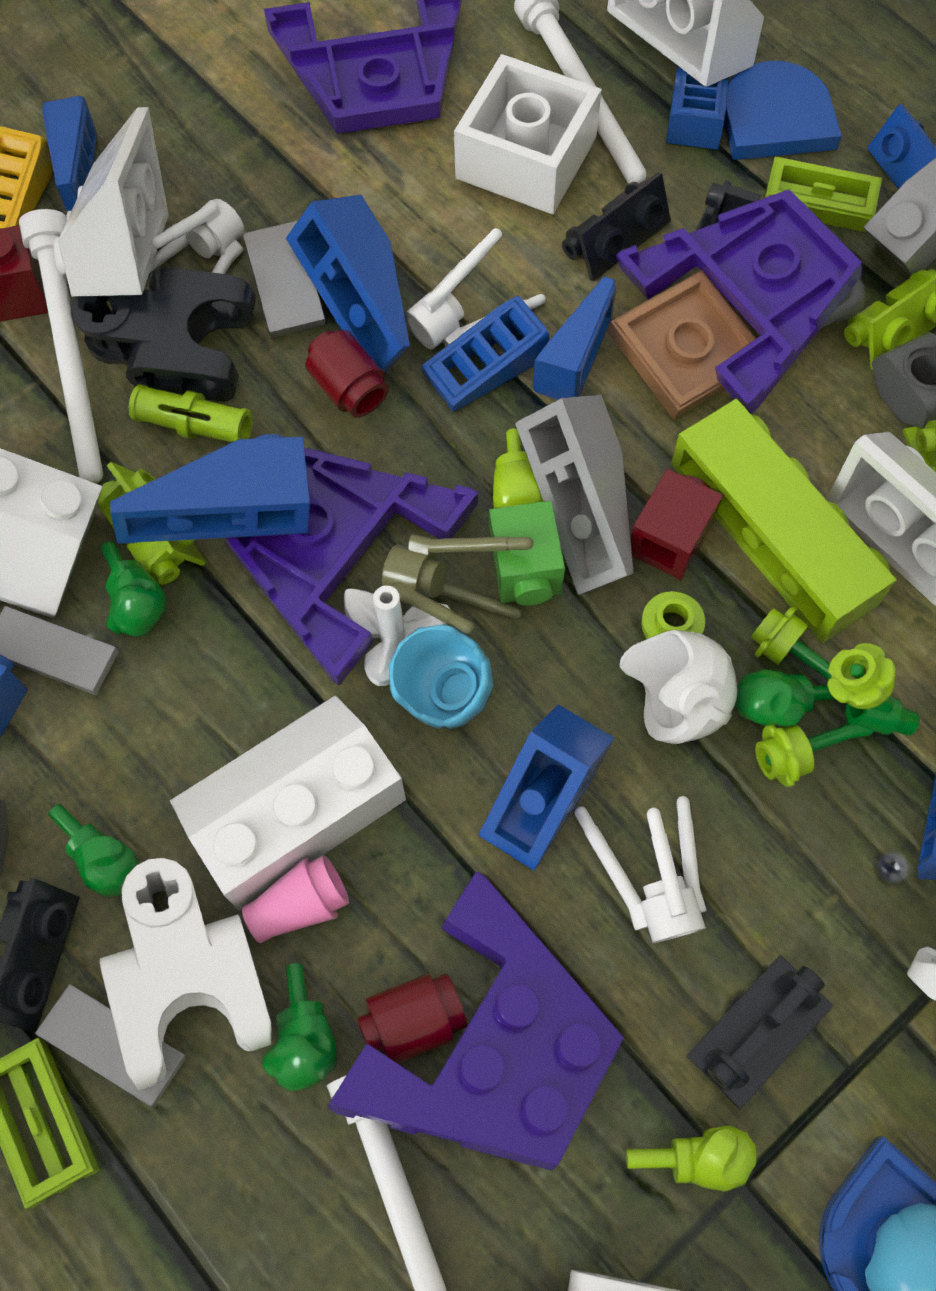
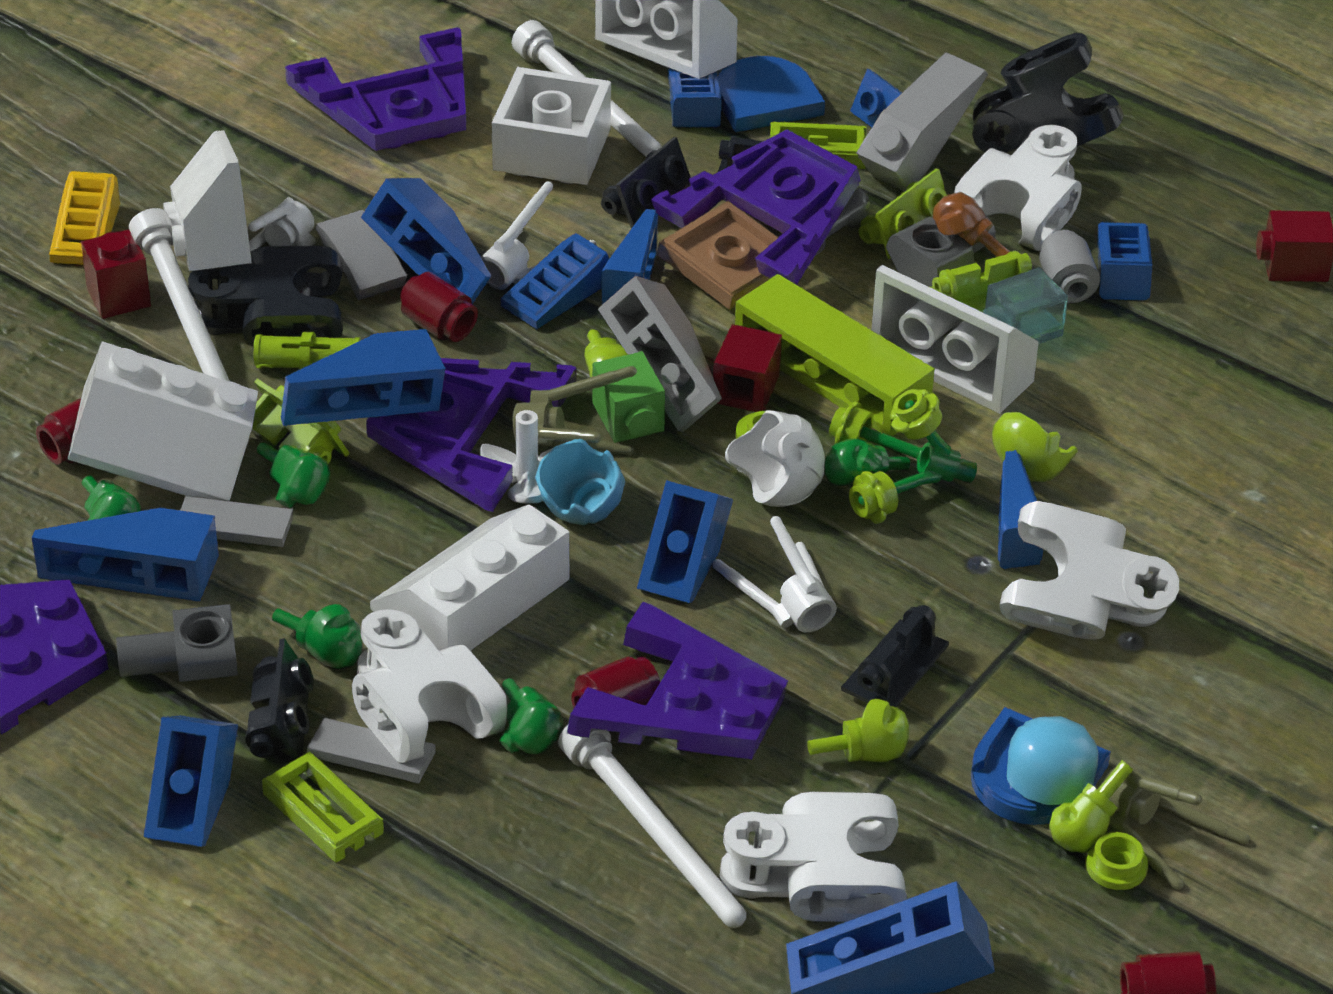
camera: 15 degrees left, 25 degrees down
blue slope [42,96,97,212] -> none
bright pink cone [242,855,349,943] -> none

